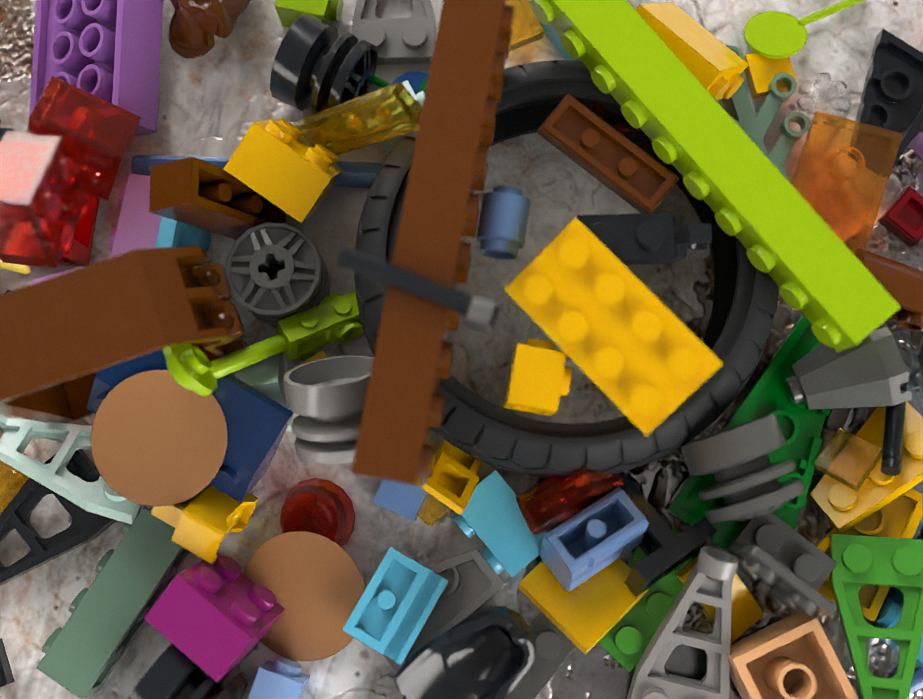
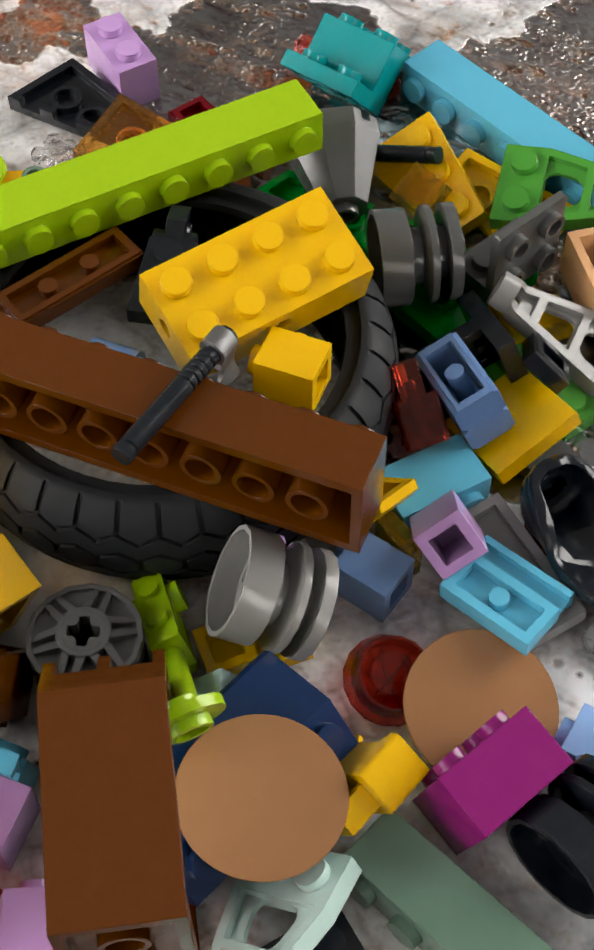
camera: 80 degrees left, 25 degrees down
none -> lavender brick [409,489,488,580]
none -> black tile [522,331,570,395]

